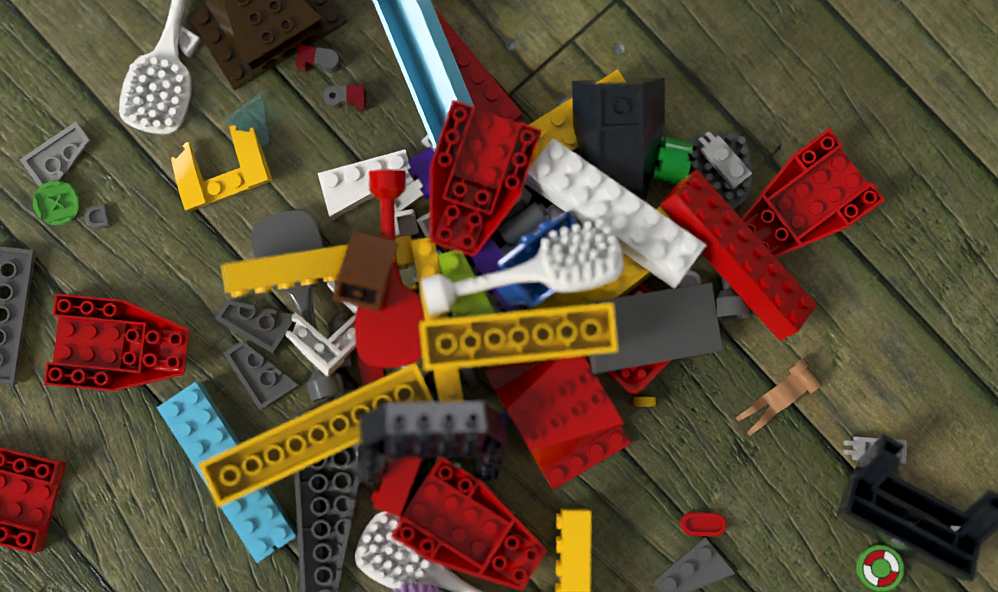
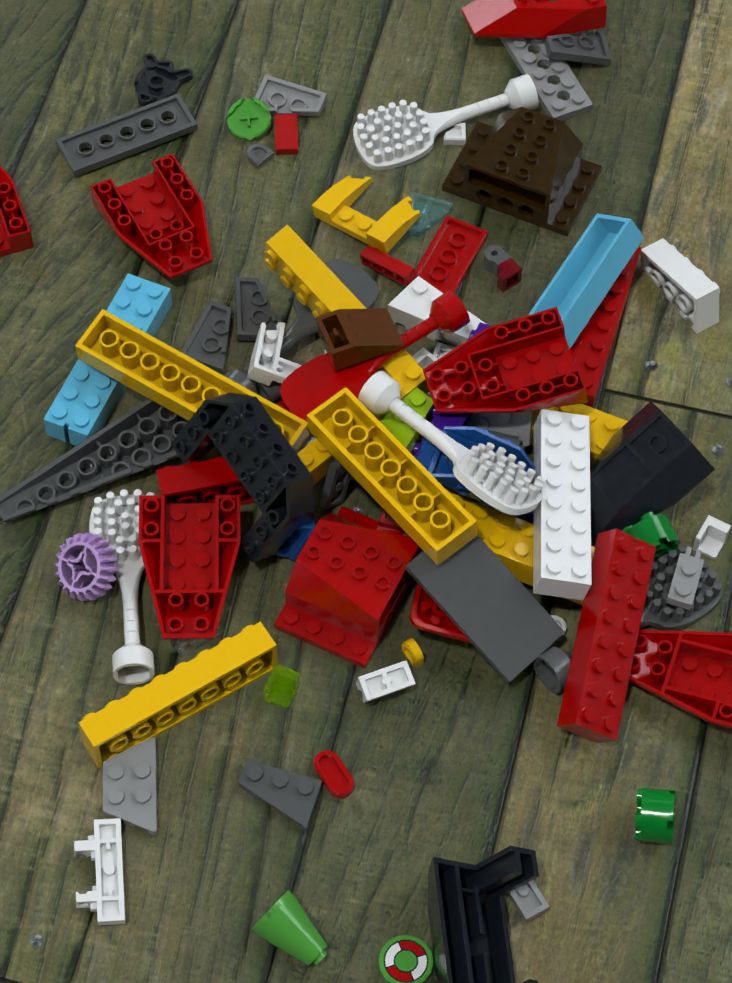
camera: 55 degrees right, 25 degrees down
leg [296,45,340,73] -> none
medium nougat flag [736,359,821,436] -> none
none -> clear neon green panel [263,664,300,709]
none -> red tile [275,114,298,155]
none -> white hinge [356,660,416,703]
none -> red piece [360,245,416,287]
none -> red tile [413,215,489,294]
none -> green brick [635,788,676,844]
none -> white panel [692,515,731,560]

